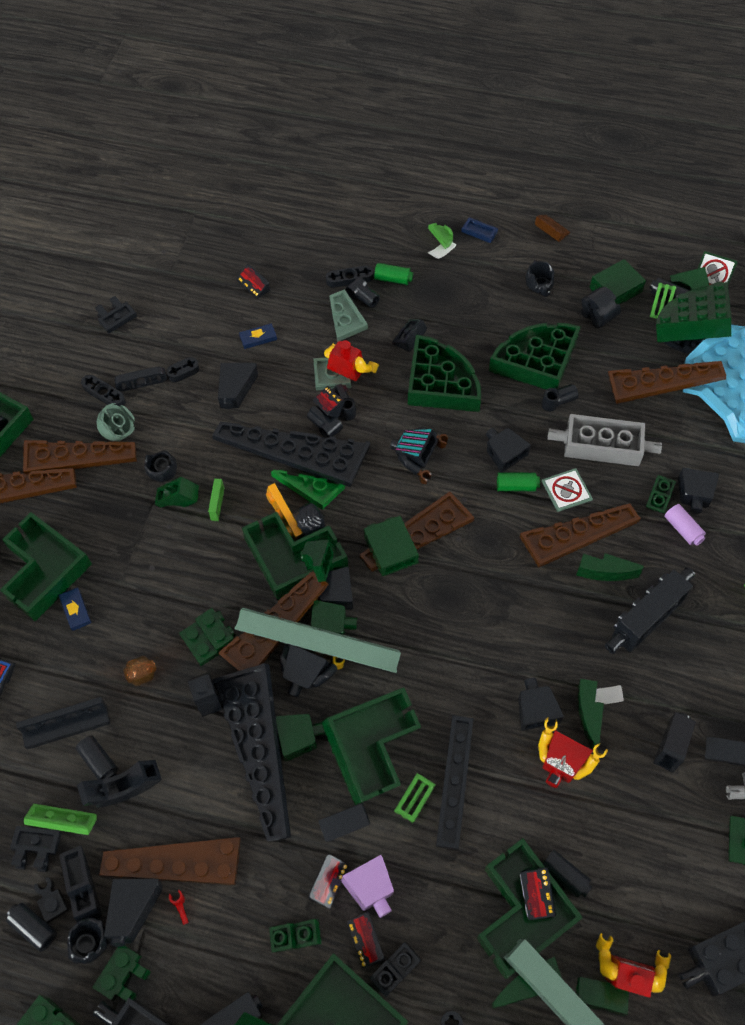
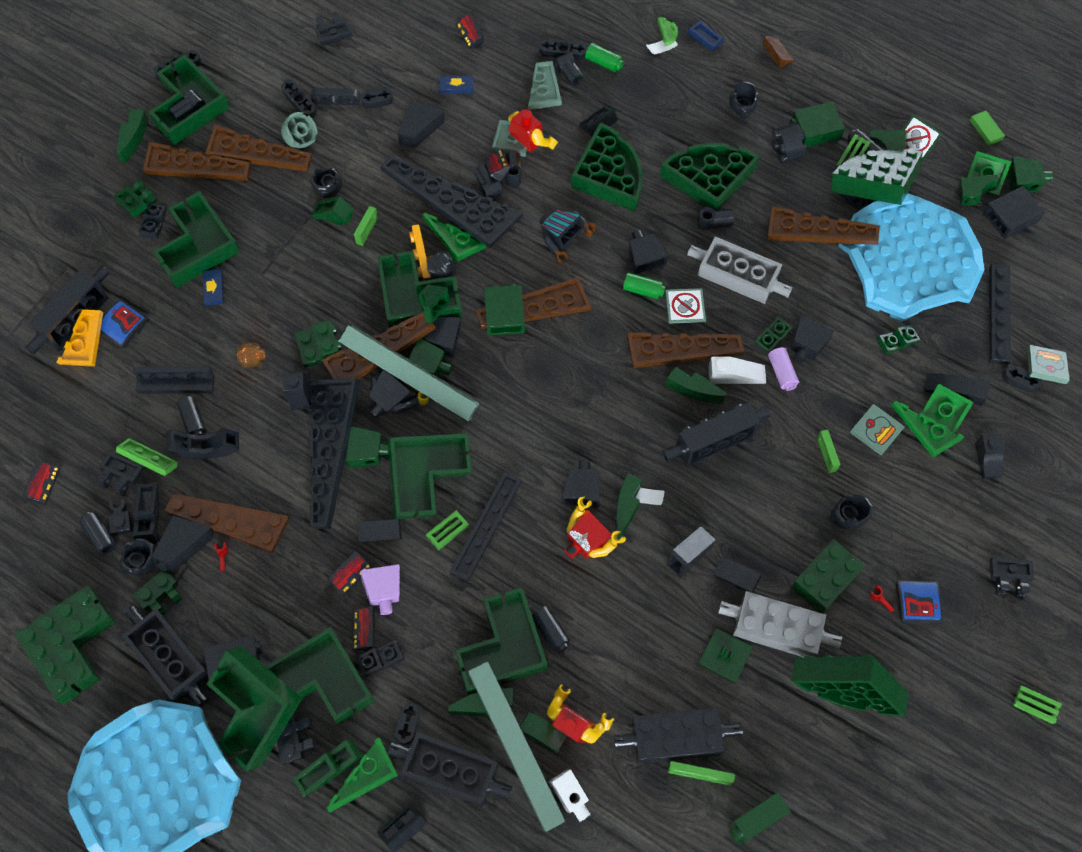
camera: 15 degrees right, 5 degrees up
dark green slope [269,919,321,953] -> none
slope [520,867,556,920] -> none
none -> white slope [709,357,766,384]

